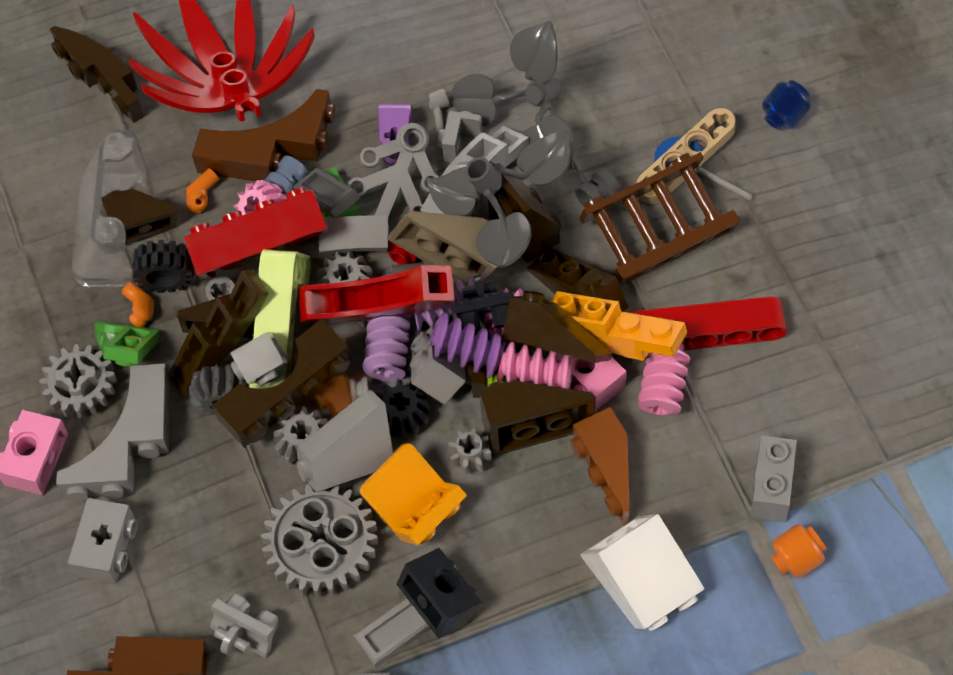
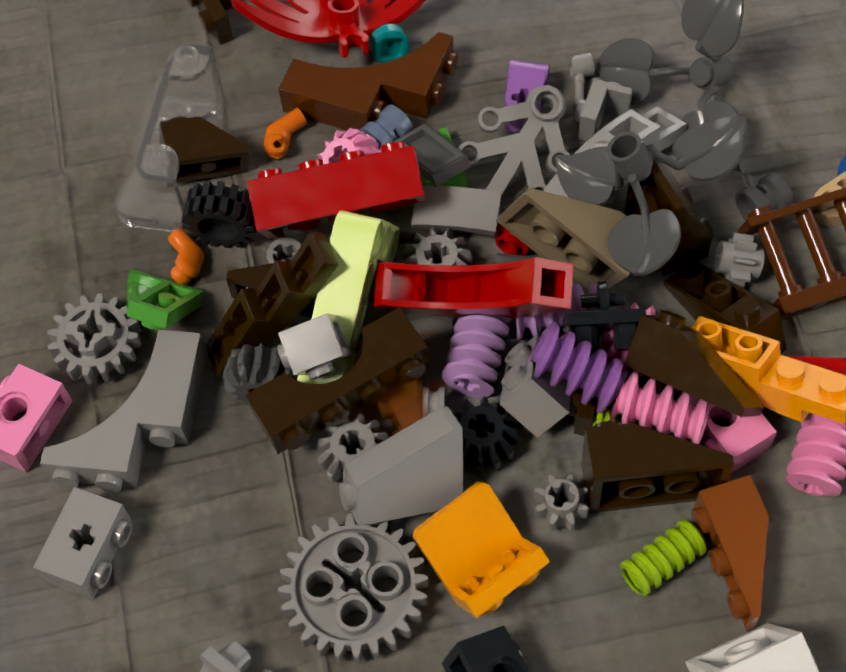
camera: 10 degrees right, 0 degrees up
none -> teal tile [369,24,410,63]
none -> lime piece [620,519,707,597]
none -> light grey gear [714,232,765,287]

